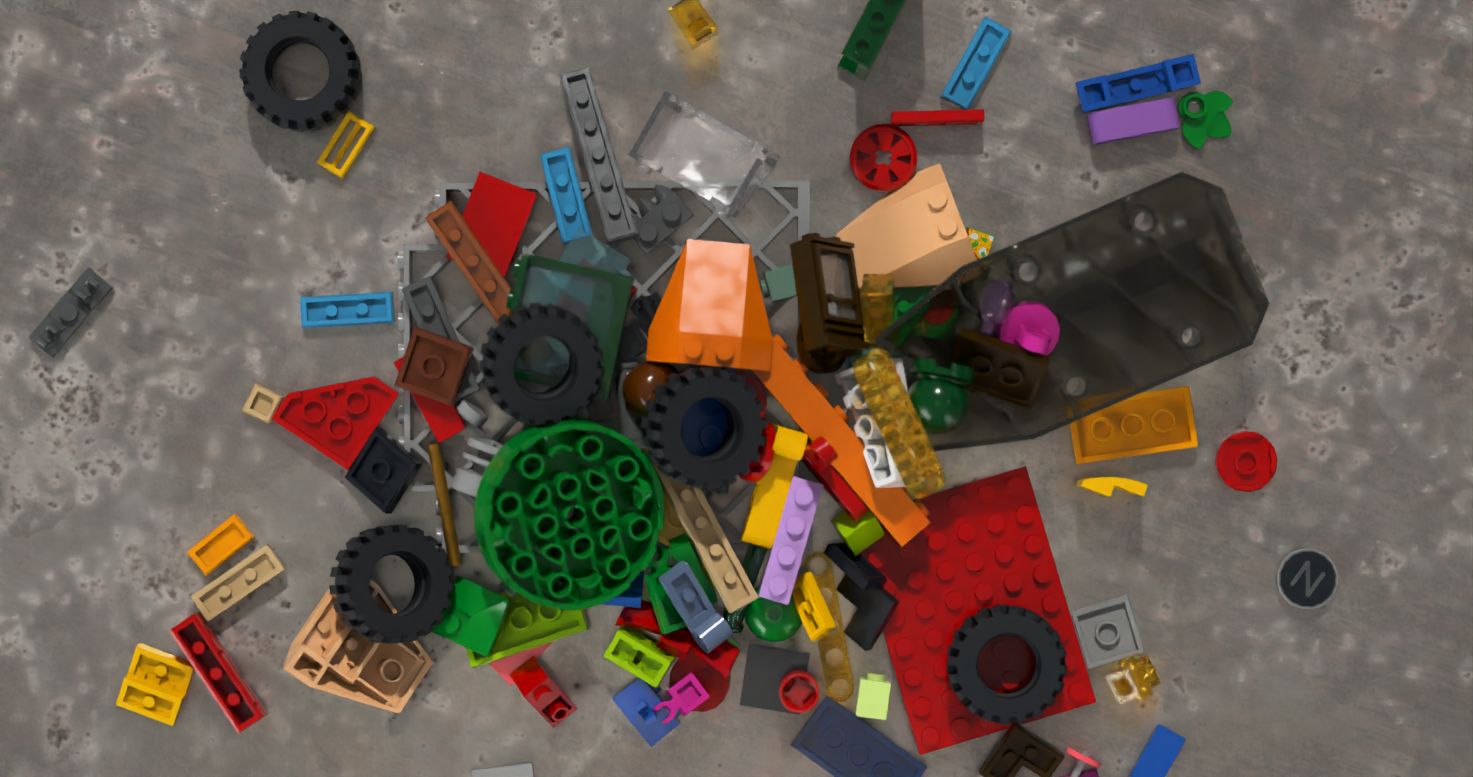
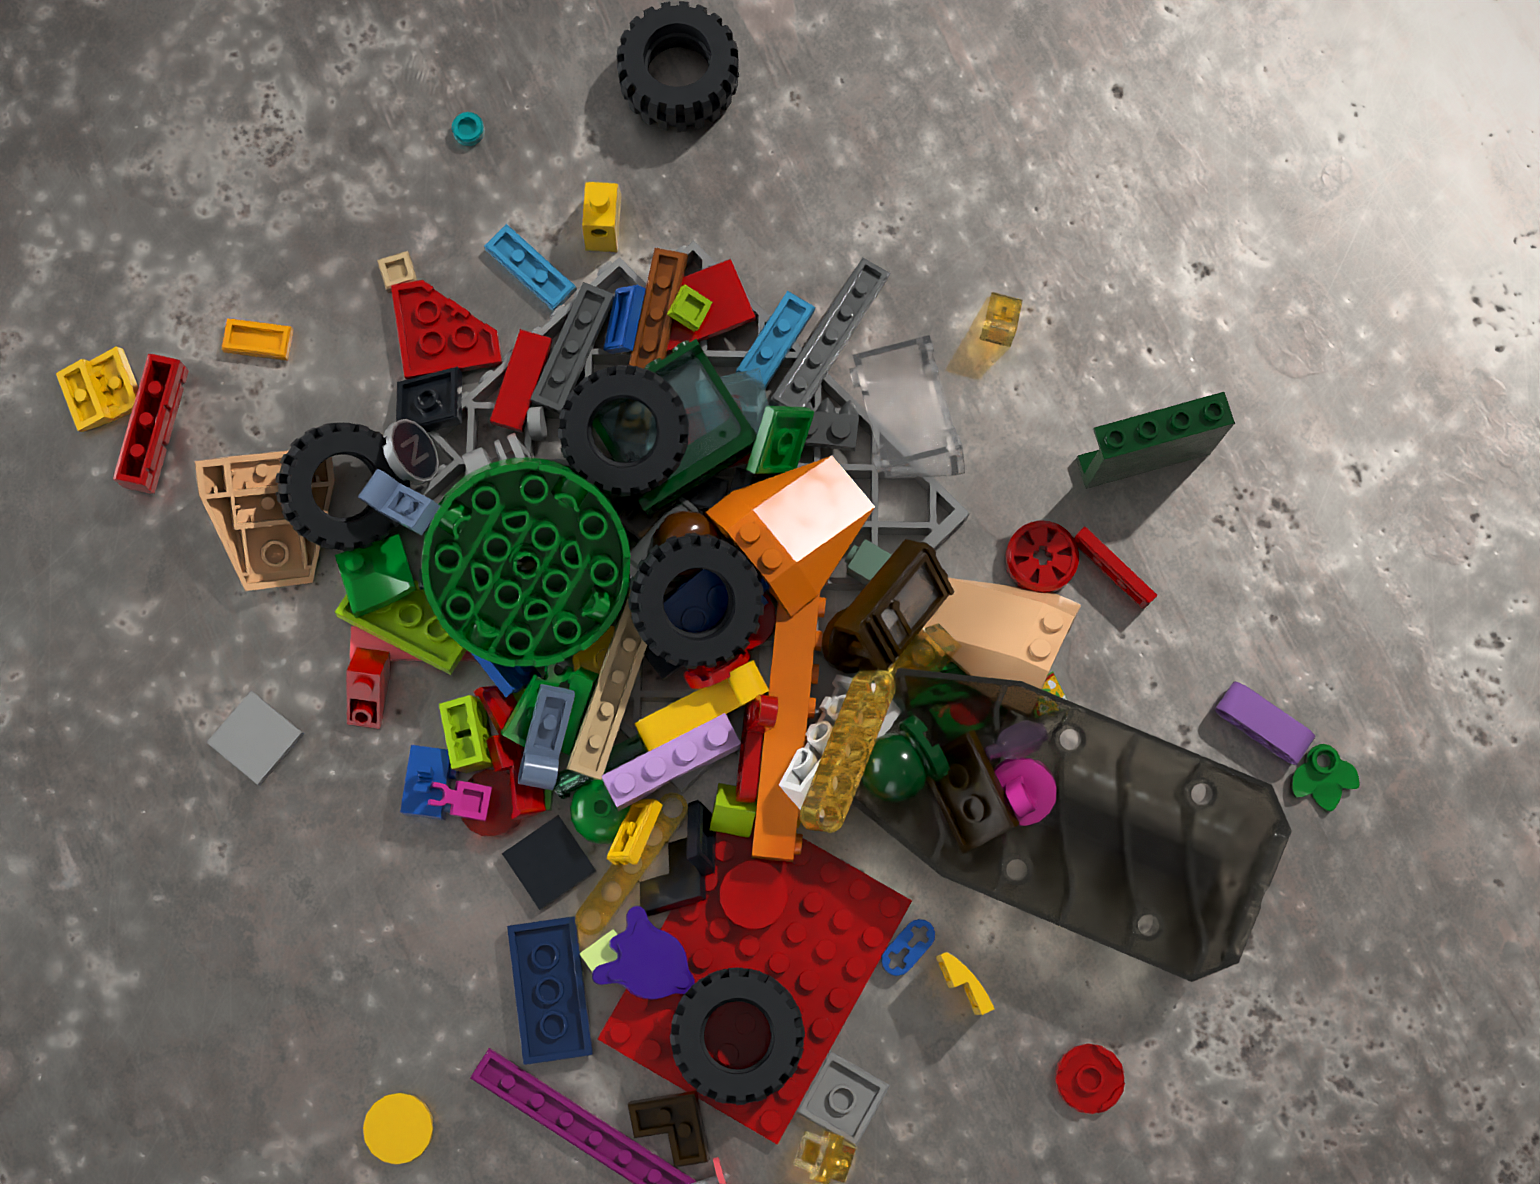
camera: 50 degrees right, 10 degrees down
dark grey plate [28,267,113,357] -> none
tan plate [191,544,285,622] -> none
yellow tile [316,111,376,179] -> none
copper tile [394,327,474,406] -> none
pearl gold bar [427,443,462,567] -> none
red wheel [779,670,820,713] -> none
dark azure tile [940,16,1012,110] -> none
light orange plate [1066,386,1198,464] -> none
blue slope [1075,54,1201,112] -> none
none -> sand blue plate [358,469,440,535]
none -> tile [383,419,439,486]
none -> teal tile [452,112,485,146]
none -> yellow torso [582,182,621,252]
none -> dark purple tile [592,906,695,1000]
none -> blue tile [604,285,646,354]
none -> lime tile [667,285,713,332]
none -> red tile [720,860,788,929]
none -> green tile [746,406,815,474]
none -> blue beam [881,919,935,976]

